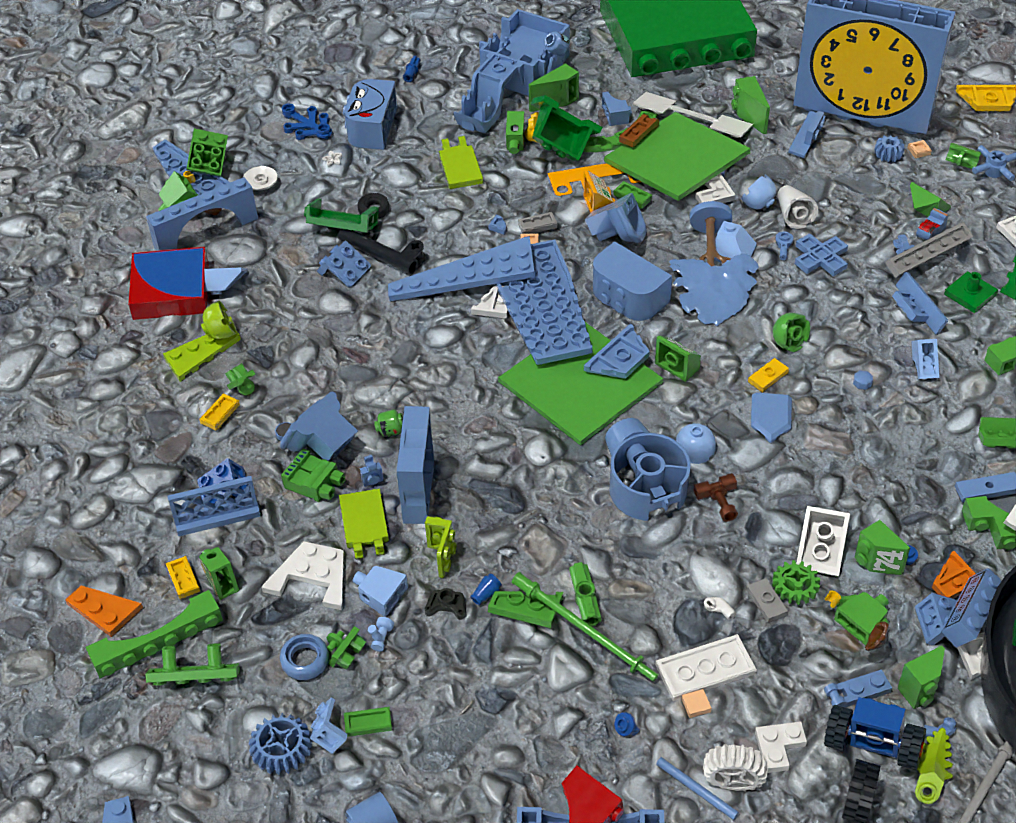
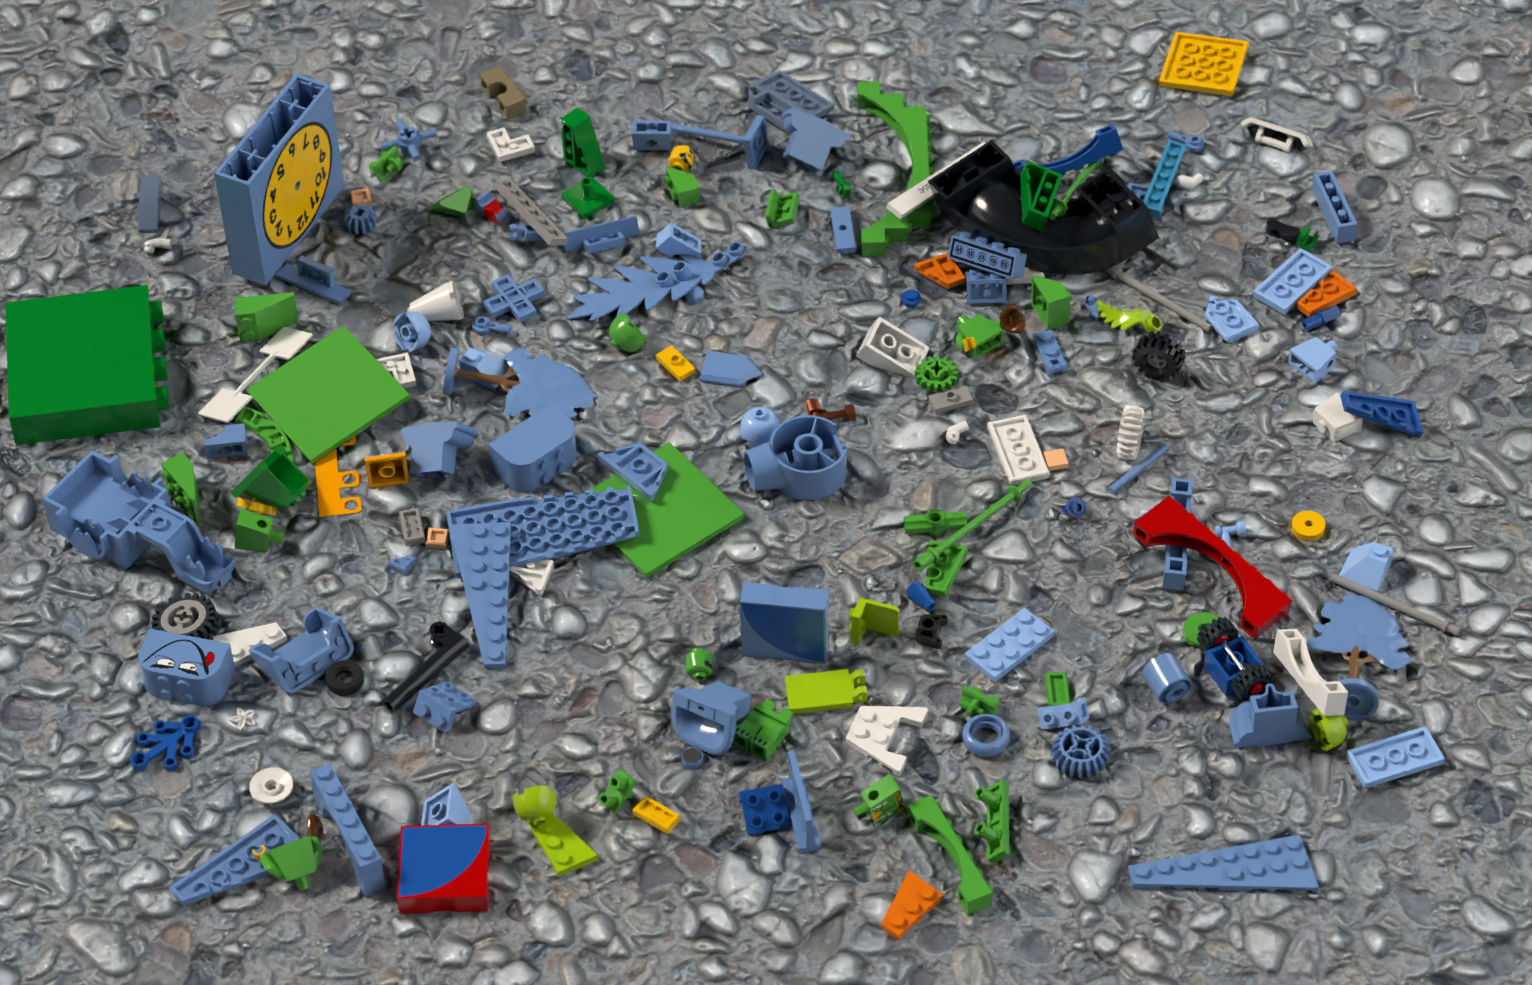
camera: 85 degrees left, 0 degrees up
yellow plate [166,556,200,599] -> none
bright green slope [186,128,228,177] -> none
green panel [304,198,379,232] -> none
light blue torso [353,566,408,617] -> none
medium blue plate [360,455,383,487] -> none
light blue piece [368,617,394,652] -> none
blue axle [403,56,421,82] -> none
lime tile [439,136,483,189] -> none
medium blue head [545,31,569,56] -> none
bright green plate [613,181,652,209] -> none
dark orange plate [619,114,659,147] -> none
bright green slope [655,335,701,382] -> none
white plate [755,722,807,773] -> none
brick [824,697,926,770] -> none
bright green slope [855,519,910,575] -> none
none -> wheel [151,593,220,640]
none -> white wing [213,623,287,667]
none -> medium blue windscreen [249,607,354,693]
none -> medium blue plant [567,242,747,322]
none -> light blue plate [964,608,1055,683]

